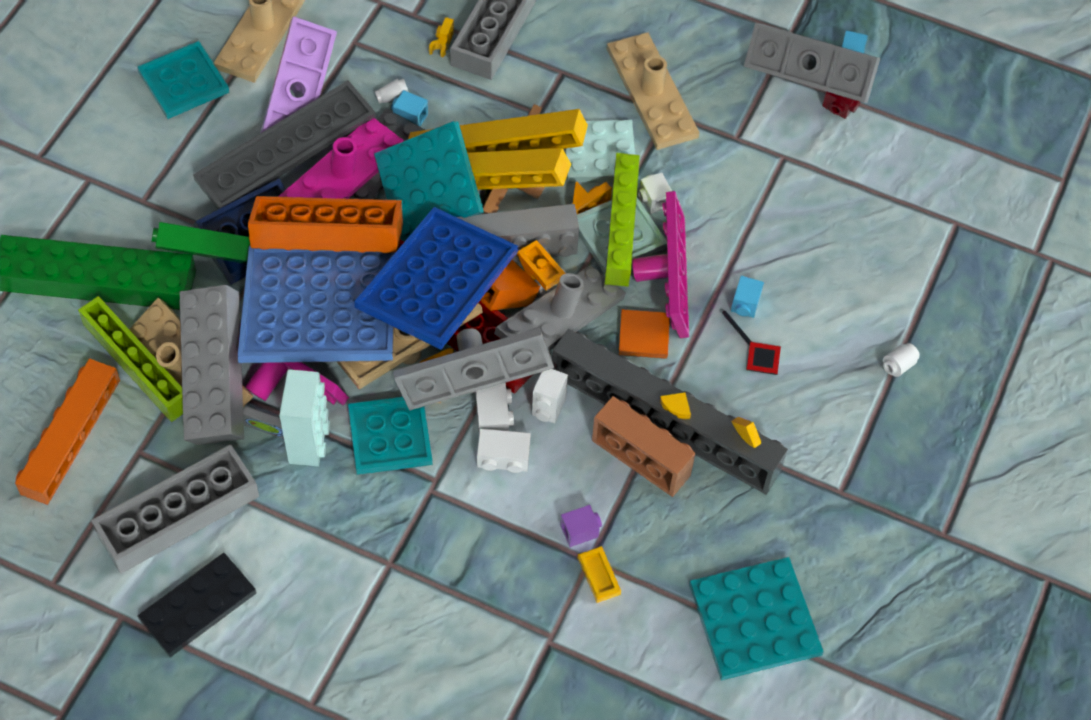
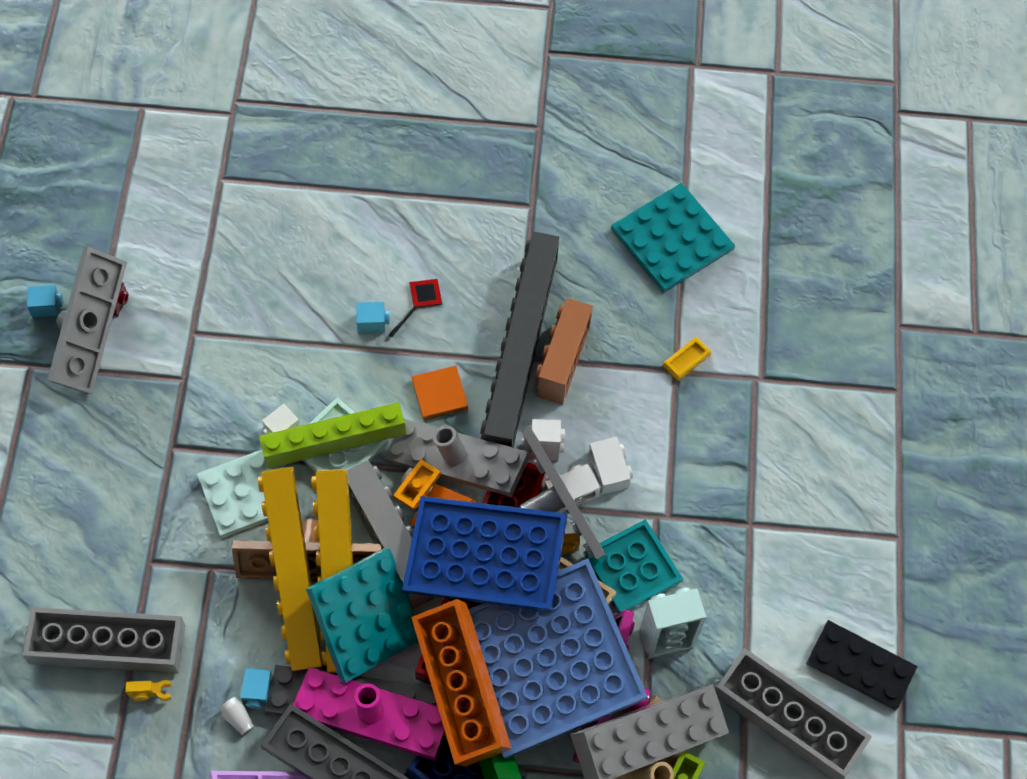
camera: 110 degrees left, 5 degrees up
light grey tile [243,407,284,439] -> none
medium lavender brick [560,505,602,547] -> none
light orange slope [572,181,612,215] -> none
tan plate [607,32,700,150] -> none
dark pink plate [633,191,689,339] -> none
yellow tile [660,392,691,419] -> none
yellow tile [731,417,761,448] -> none
white brick [883,343,920,377] -> none

